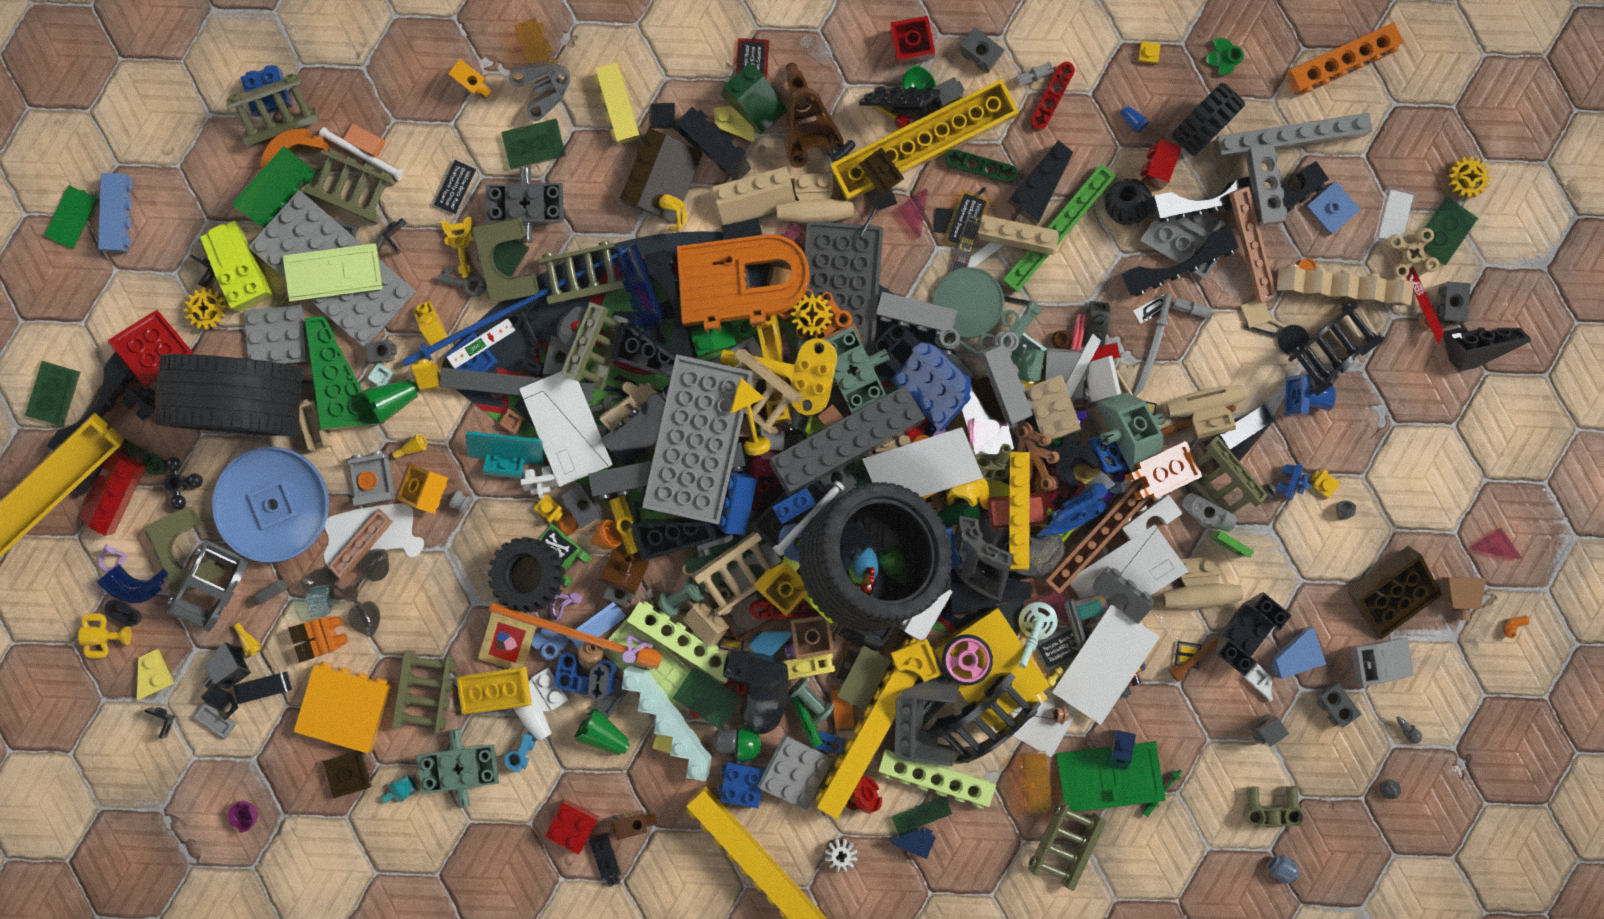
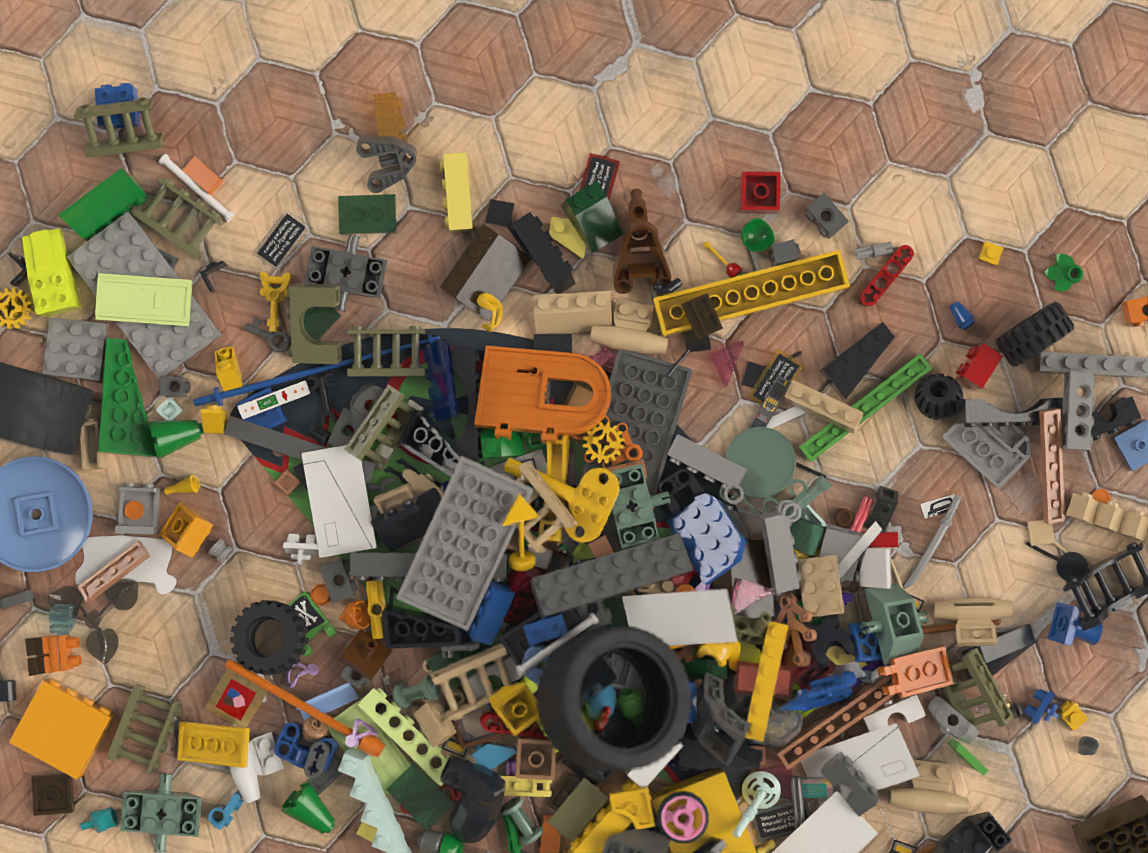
camera: 15 degrees right, 0 degrees up
orange arch [260,129,329,168] -> none
light orange torso [448,59,493,99] -> none
teal bracket [465,431,544,479] -> none
medium blue plate [531,628,569,660] -> none
yellow bracket [534,494,564,523] -> none
black bracket [858,86,941,114] -> none
dark green beam [945,149,1018,183] -> none
black arch [1121,226,1239,297] -> none
light grey axle [1173,298,1212,319] -> none

